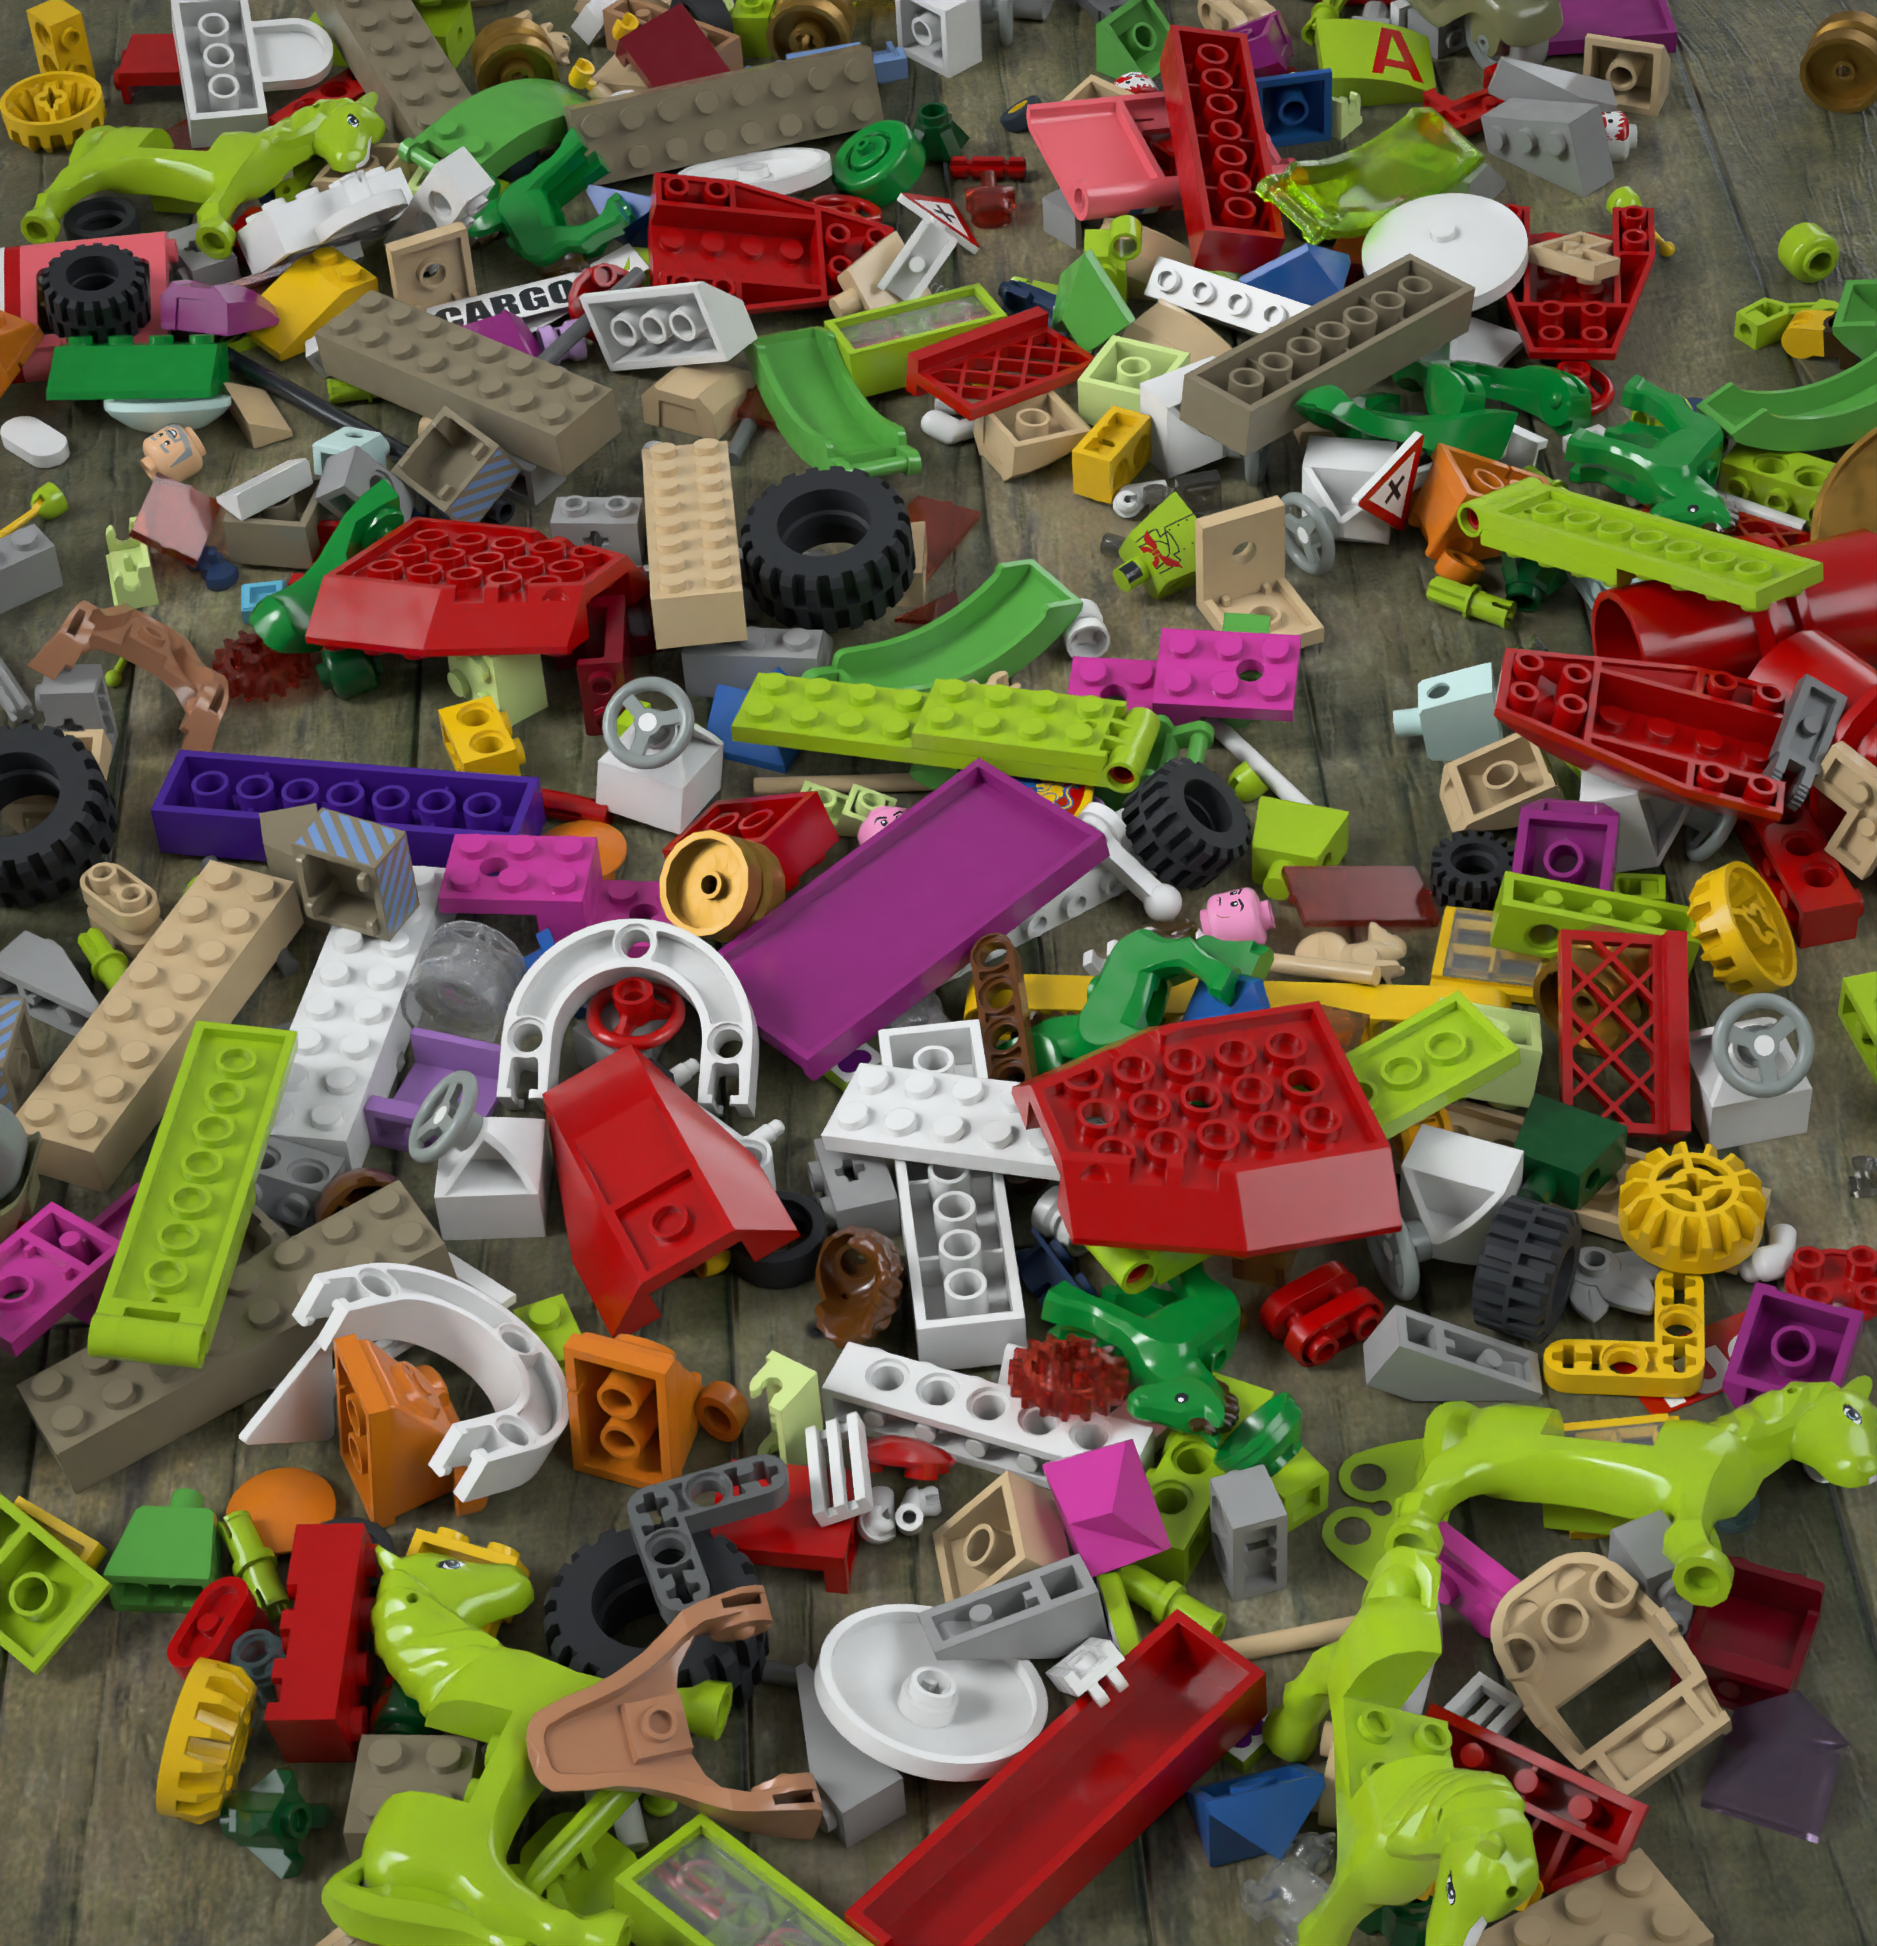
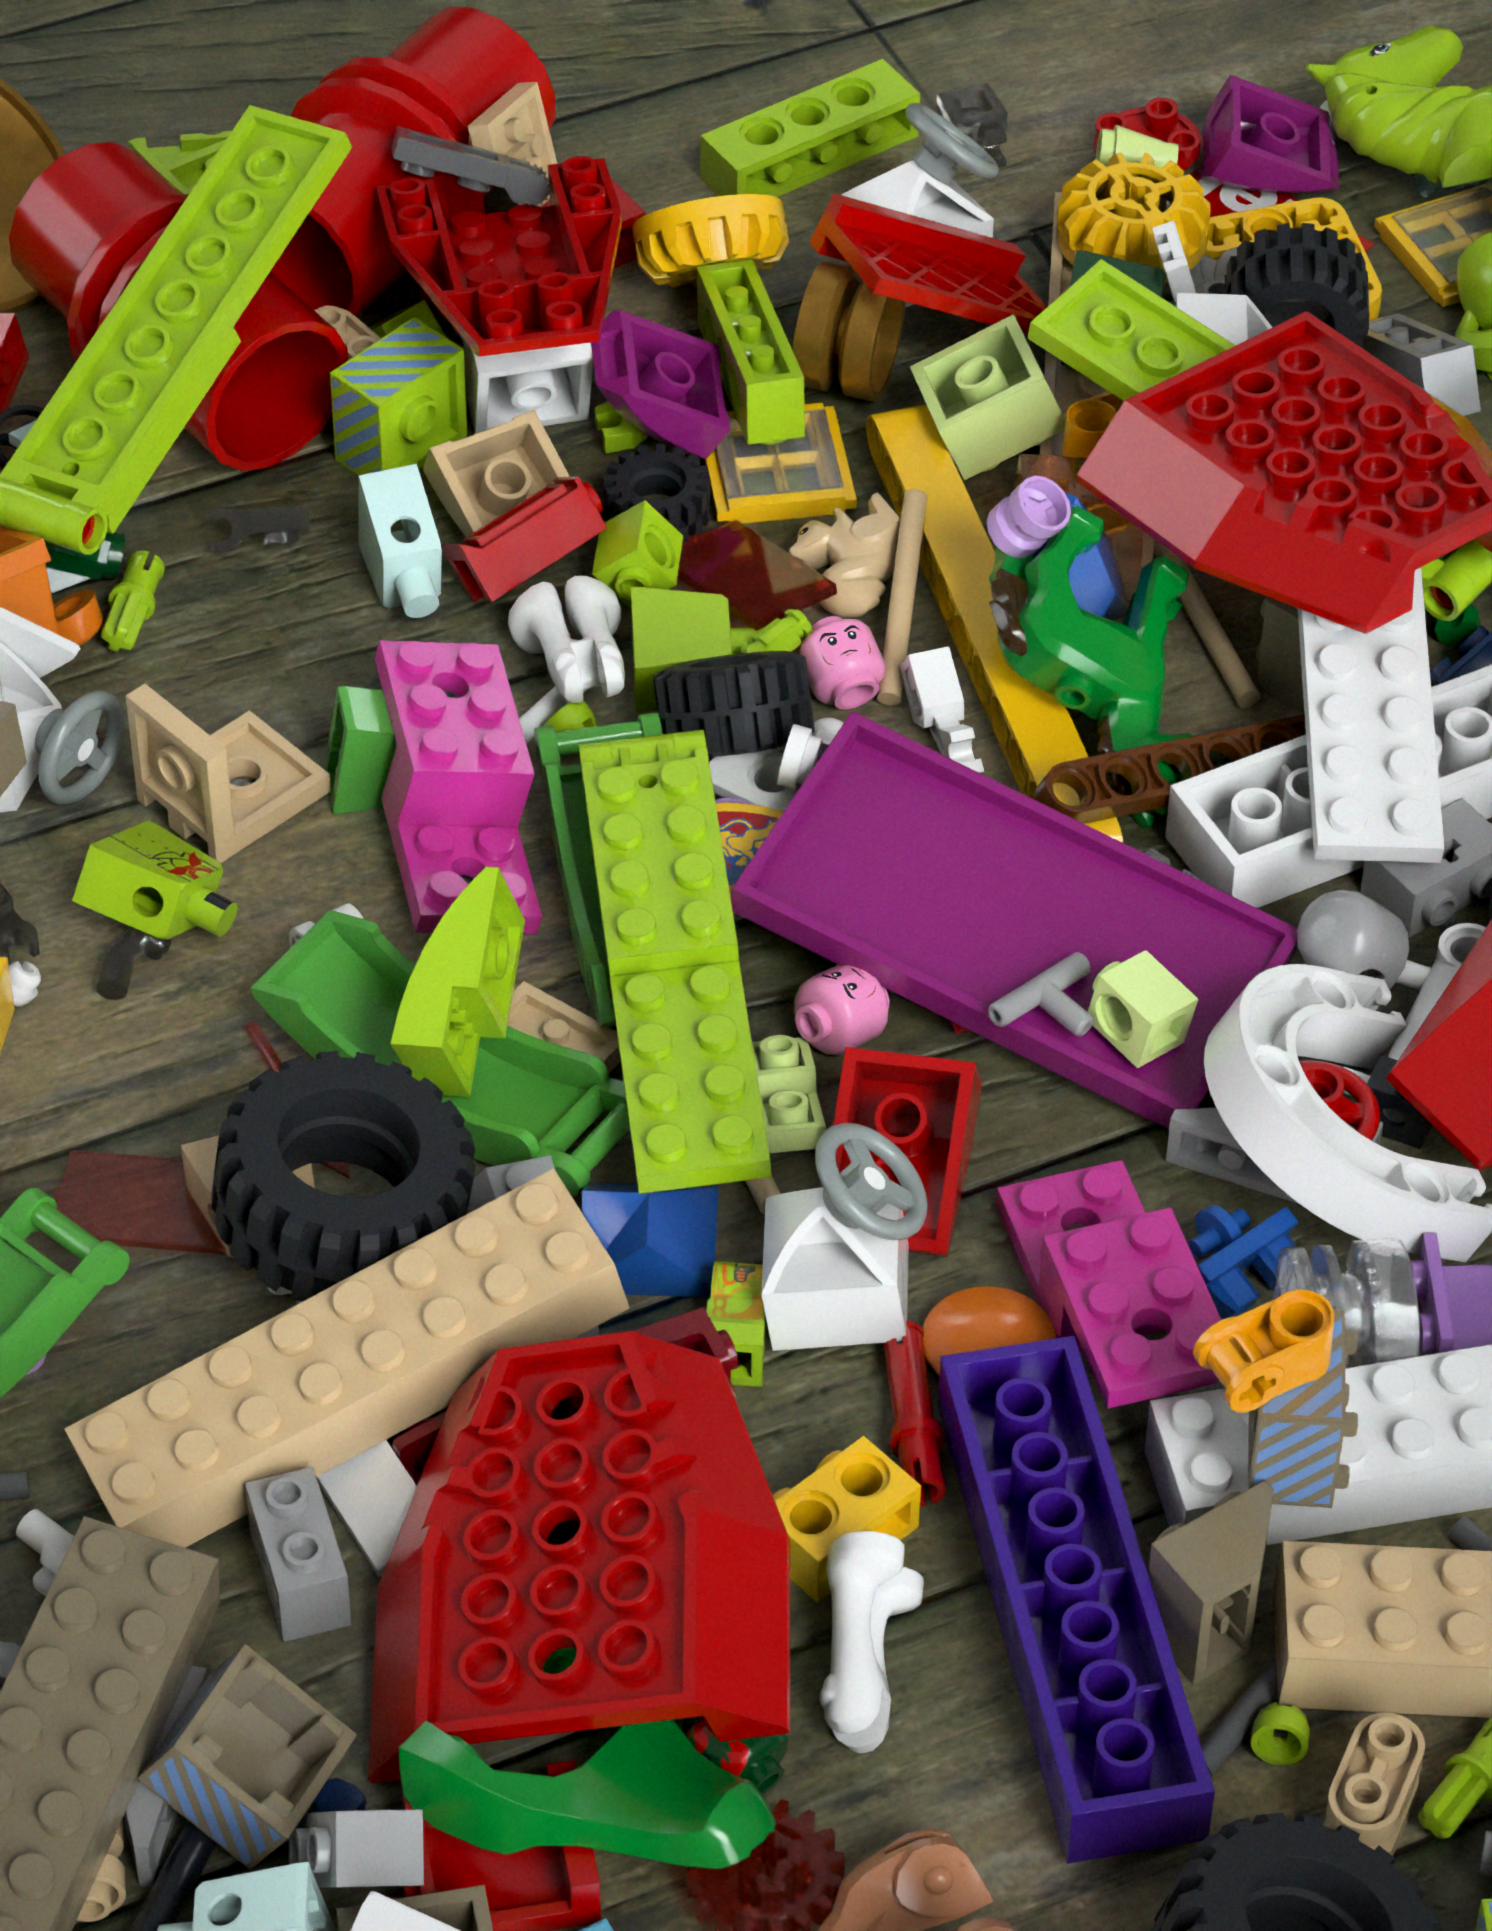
camera: 115 degrees left, 5 degrees up
pearl gold wheel [659,830,785,944] -> none
none -> lime slope [390,866,525,1097]
none -> red window [441,476,607,602]
none -> white piece [508,576,625,703]
none -> lime brick [592,500,684,609]
none -> lime piece [740,609,813,653]
none -> white piece [819,1531,924,1753]
none -> lavender wheel [987,476,1071,558]
none -> light grey piece [988,952,1093,1037]
none -> yellowish green brick [1088,950,1198,1068]
none -> yellowish green cone [1095,125,1178,168]
none -> white tile [1152,221,1196,302]
none -> light orange piece [1193,1289,1334,1412]
none -> light grey helmet [1297,889,1409,990]

